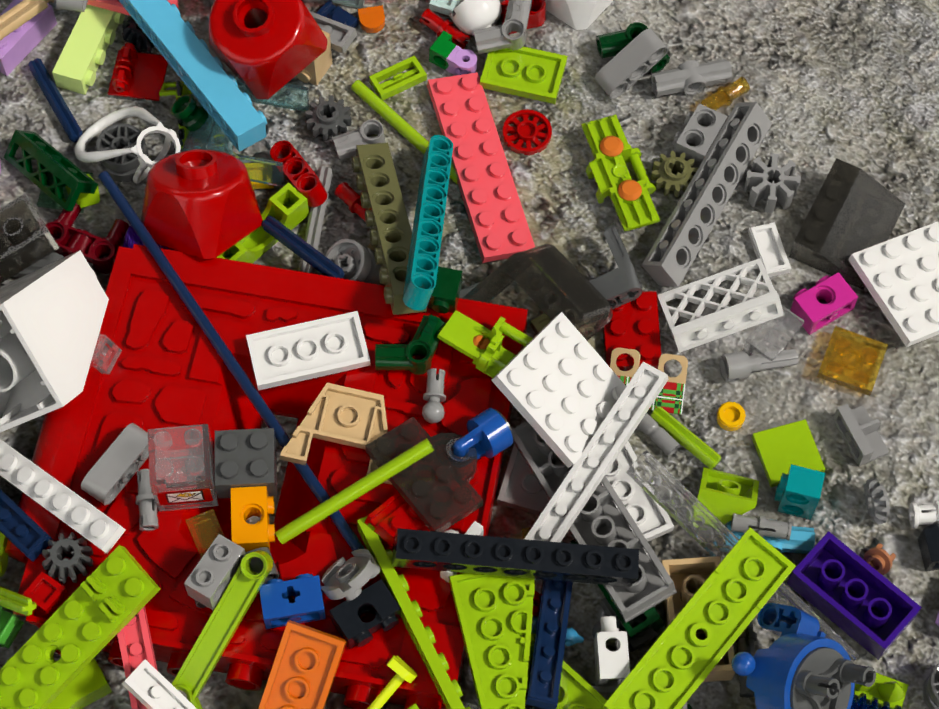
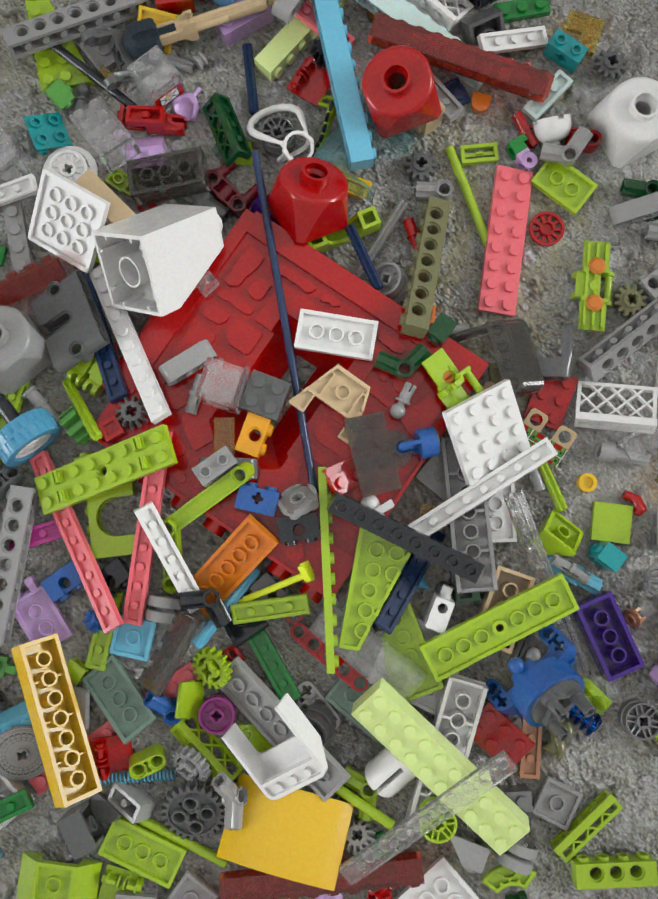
camera: 25 degrees right, 20 degrees up
dark green wheel [171,94,208,132] -> none
red beam [270,140,327,207] -> none
lime piece [275,438,435,544] -> none
teal beam [403,135,453,311] -> none
none -> red arm [621,490,647,516]

